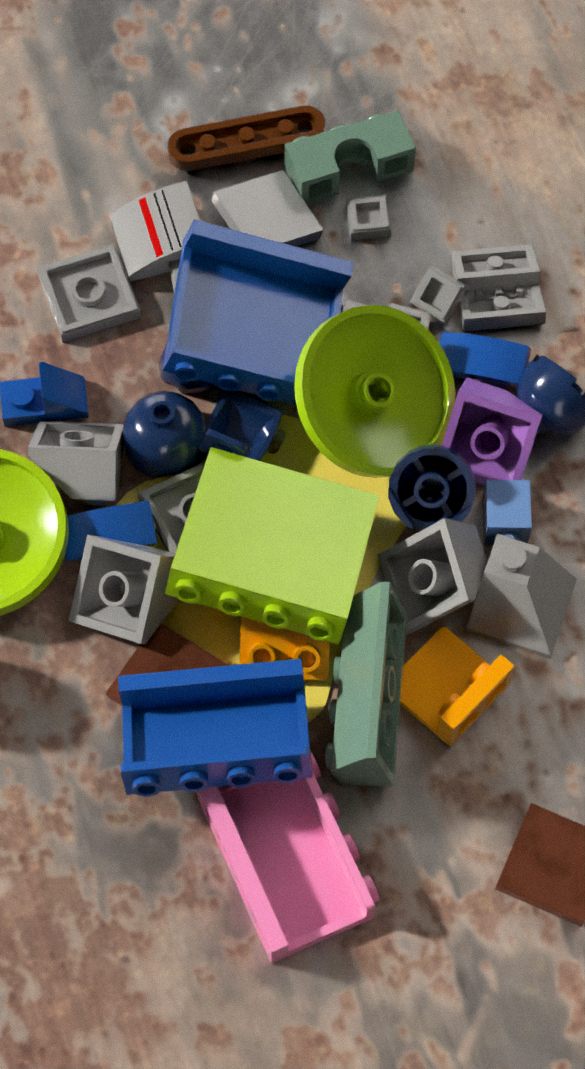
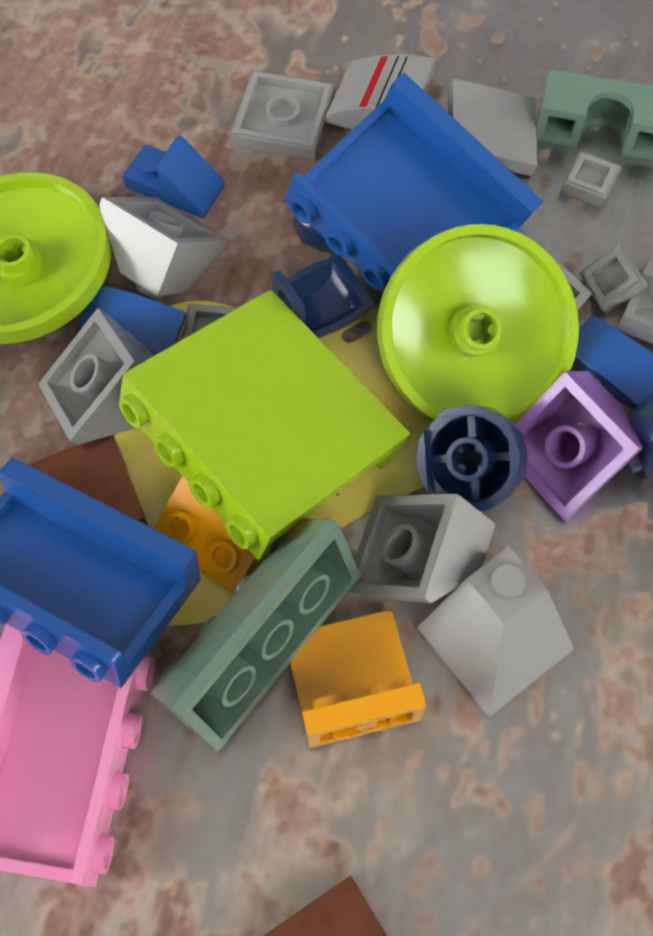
camera: 35 degrees right, 0 degrees up
dark blue cylinder [122,391,206,478] -> none
reddish brown plate [168,105,325,171] -> none
medium blue brick [482,480,532,545] -> none

